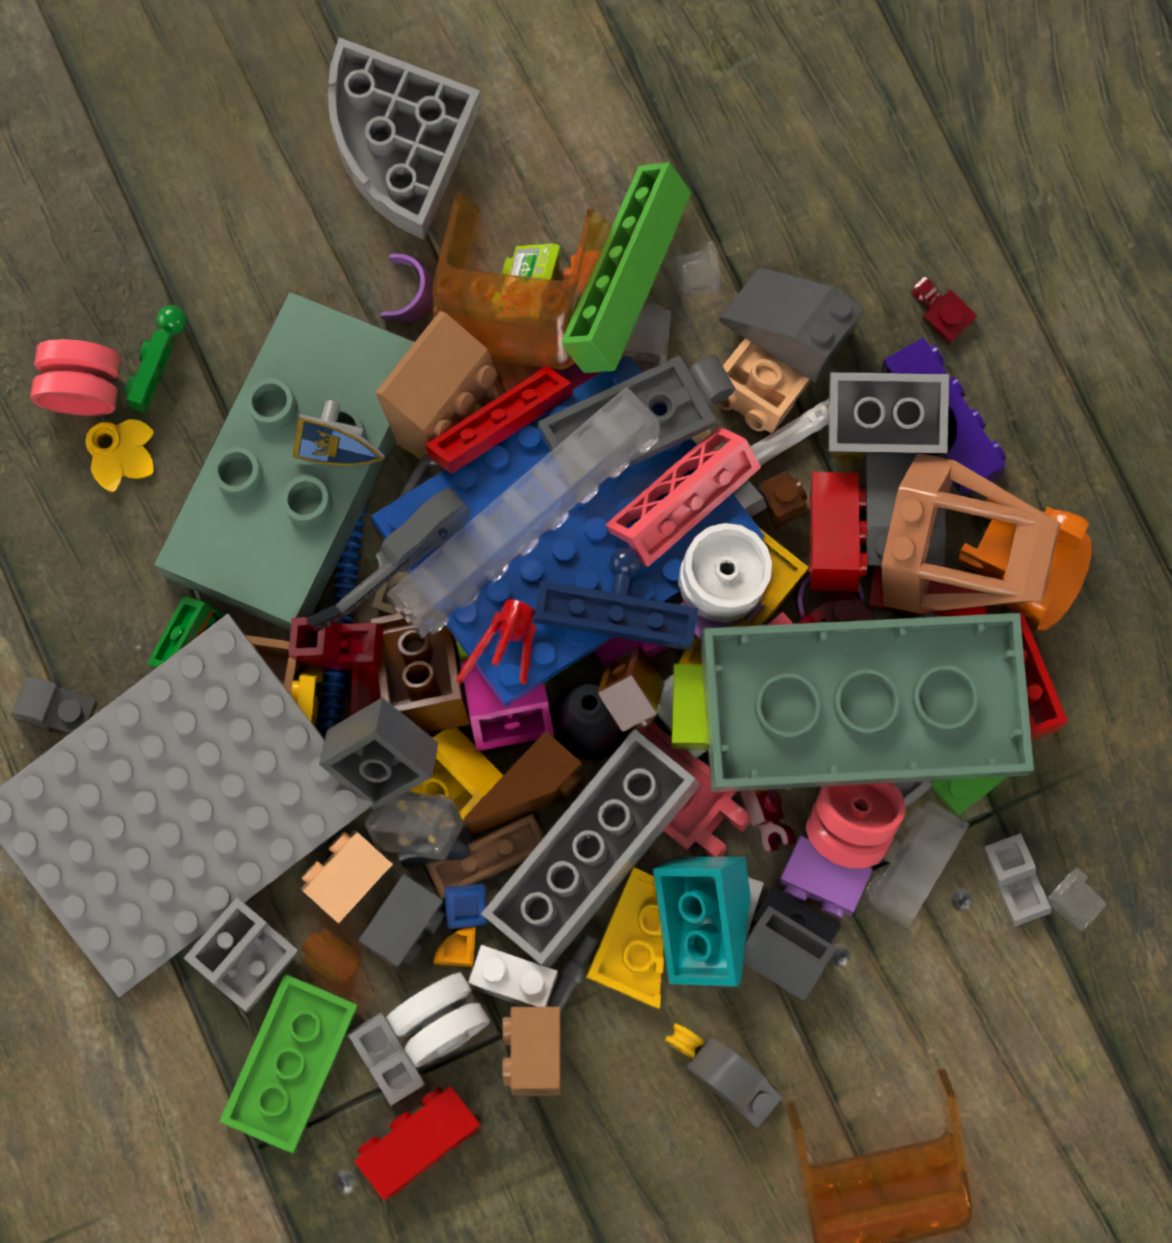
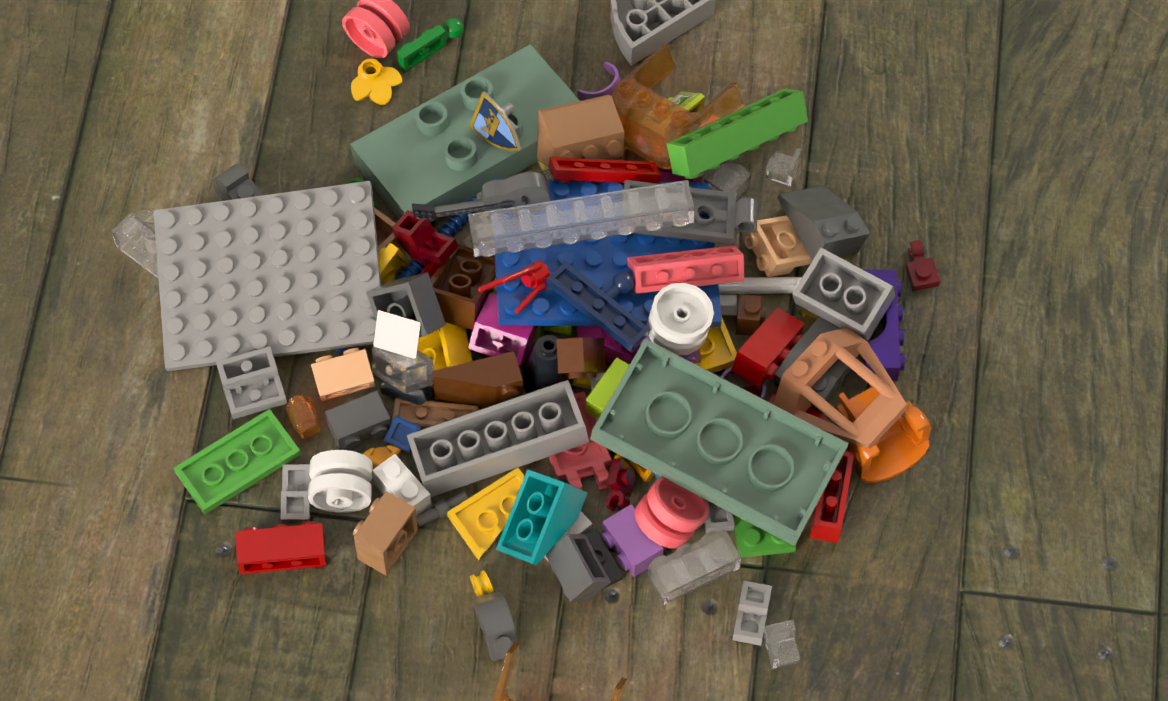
camera: 30 degrees right, 15 degrees down
none -> white sticker [374,310,421,359]

